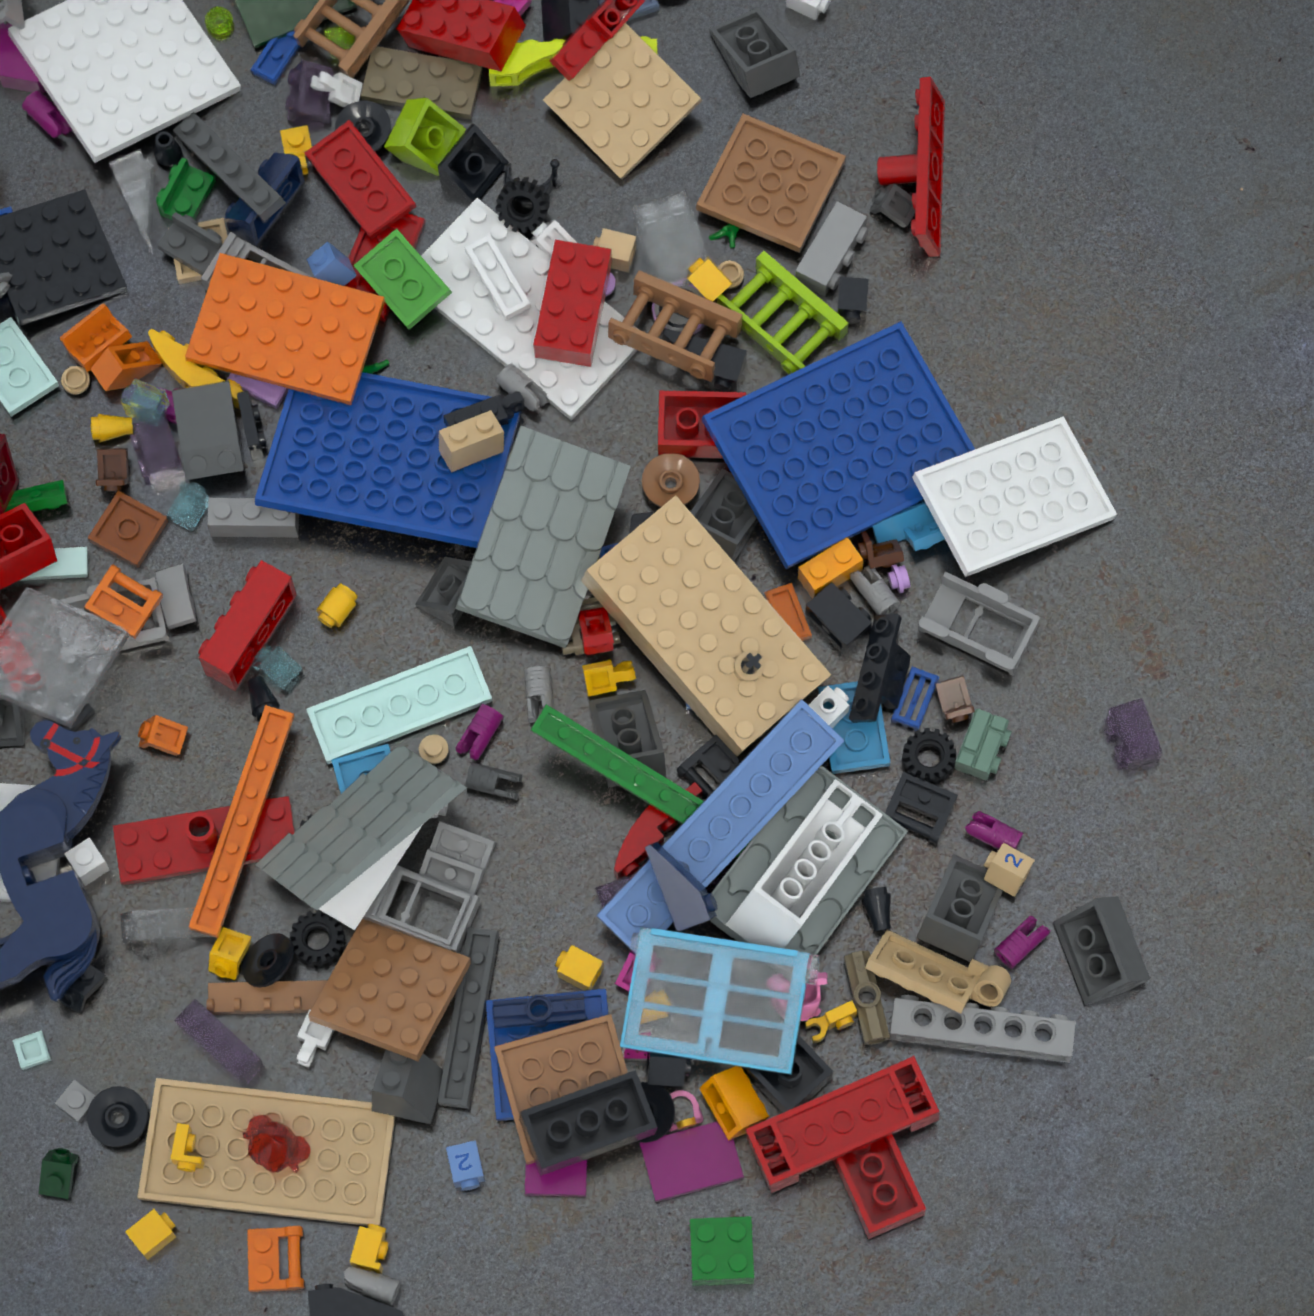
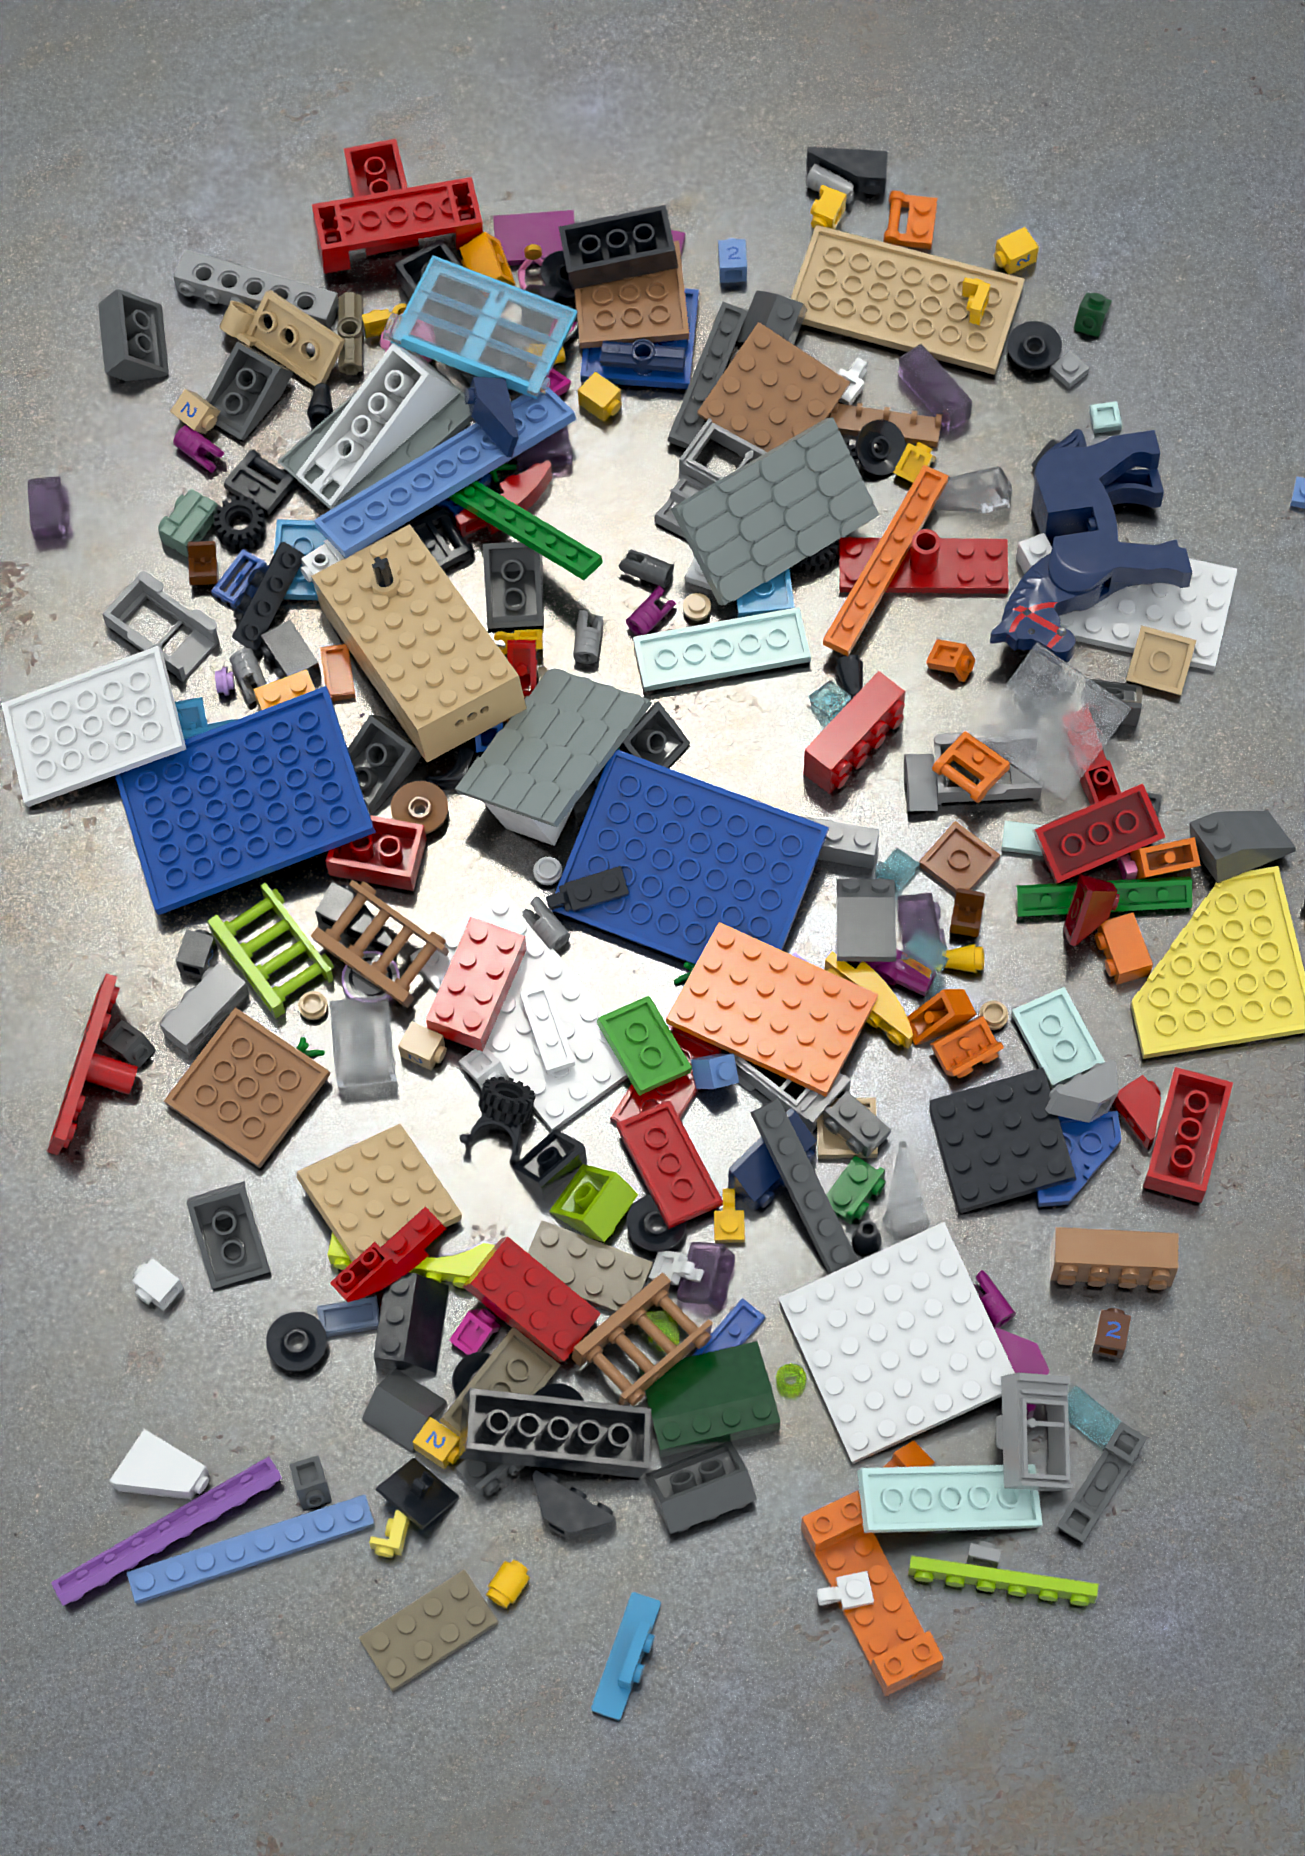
camera: 170 degrees left, 5 degrees down
black plate [237,391,267,460] -> none
clear red hair [243,1115,311,1173] -> none
yellow brick [316,583,358,628] -> none
tan brick [439,410,504,472] -> none
yellow brick [687,257,732,301] -> none
green brick [690,1216,754,1286] -> none
reddish brown bracket [857,531,904,569] -> none
magenta hinge [994,915,1051,969] -> none

